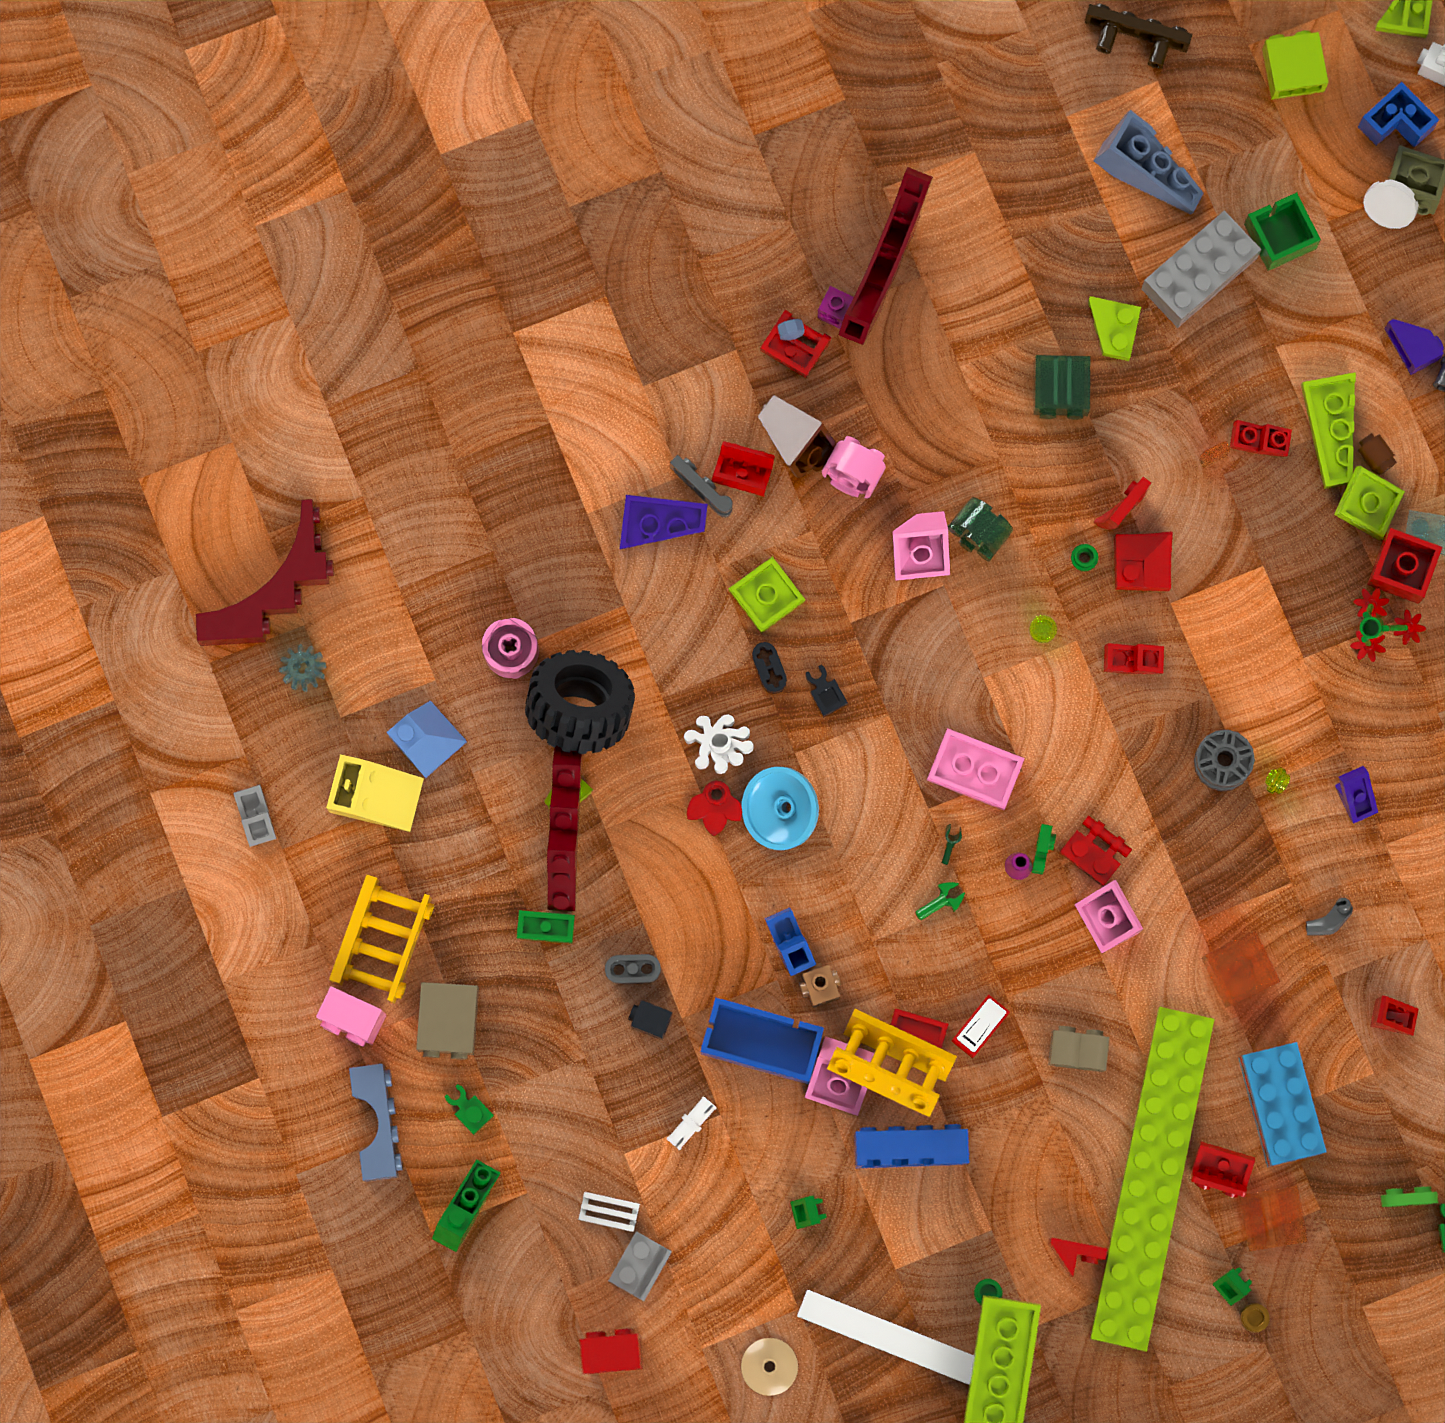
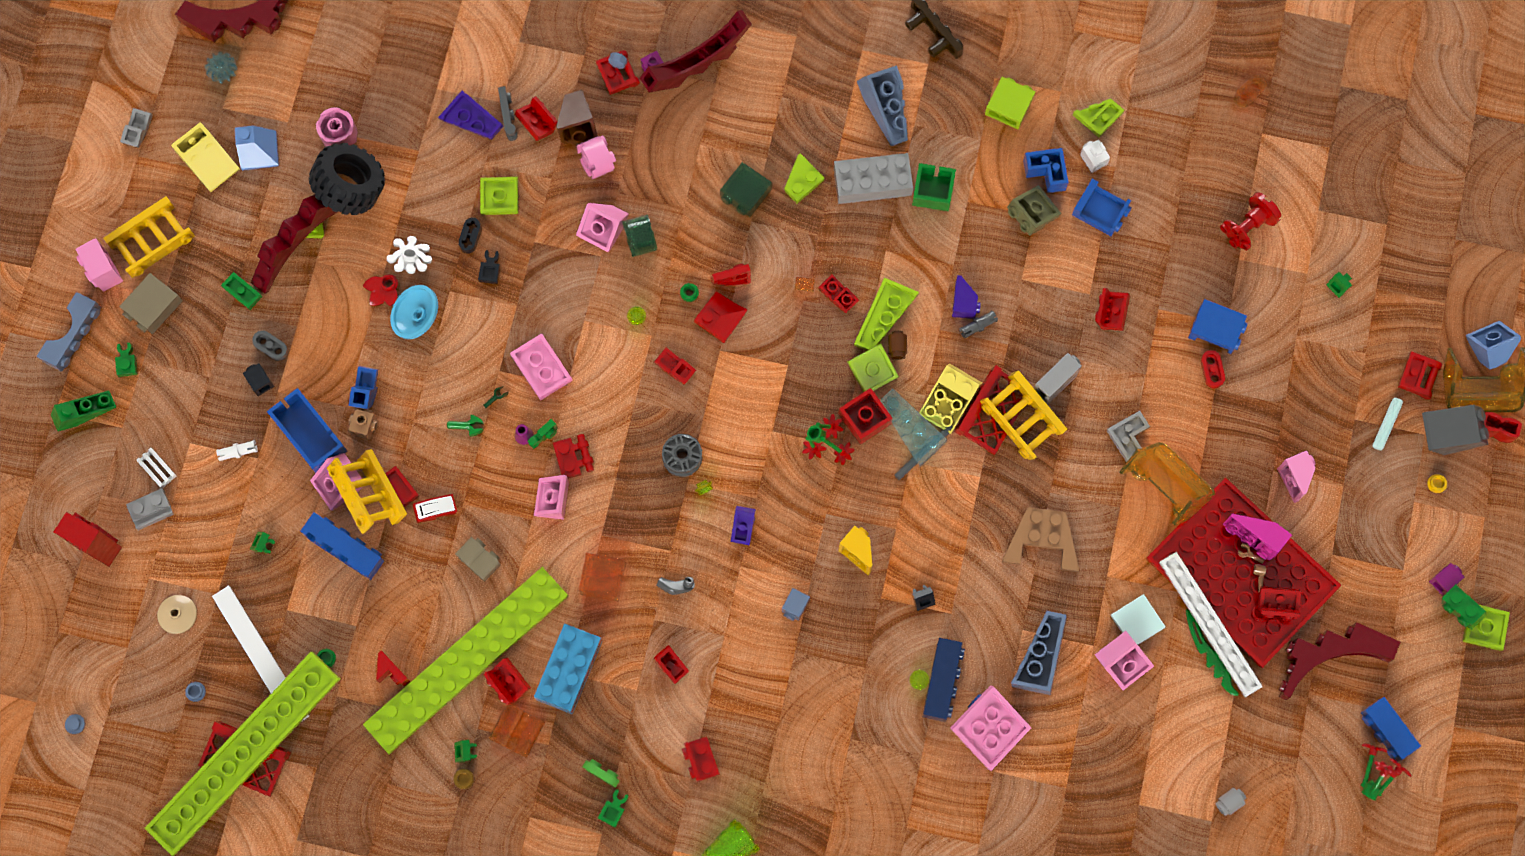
camera: 35 degrees right, 5 degrees down
white tile [1363,180,1419,228] -> none

